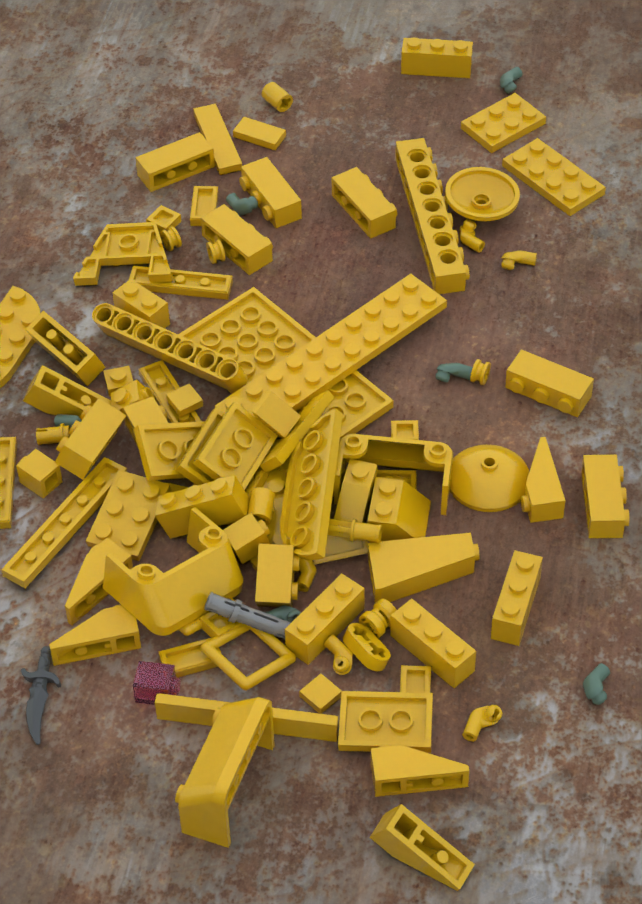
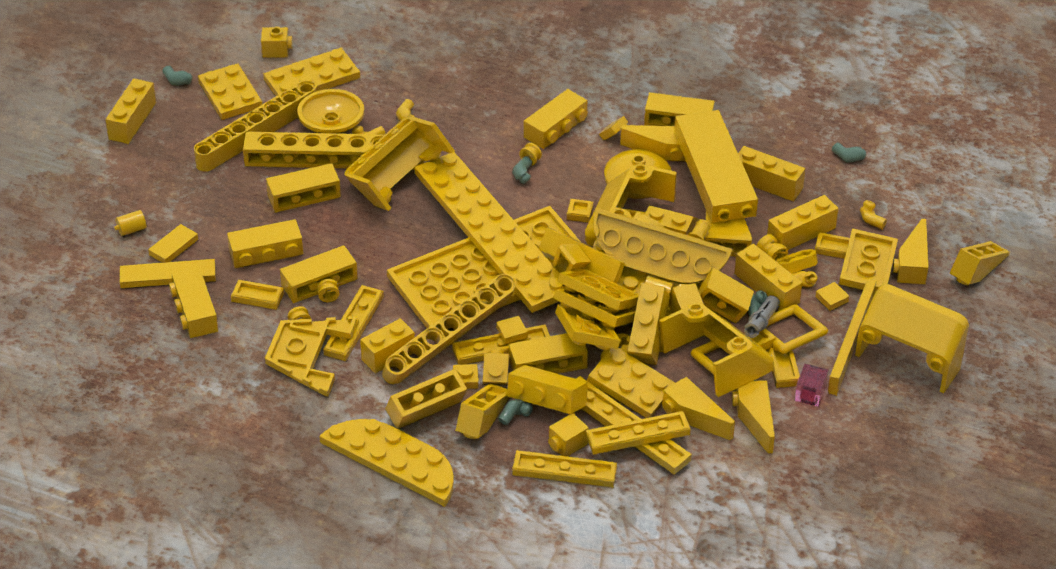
camera: 80 degrees left, 5 degrees down
dark grey piece [21,646,61,745] -> none
yellow pin [36,423,71,445] -> none
yellow plate [146,205,181,233] -> none
sand green arm [226,193,258,216] -> none
none -> yellow beam [194,80,317,172]
none -> yellow brick [261,27,293,58]
none -> yellow windscreen [344,116,455,211]
none -> yellow tile [586,411,691,455]
none -> yellow tile [599,116,628,140]
none -> yellow brick [674,110,758,223]

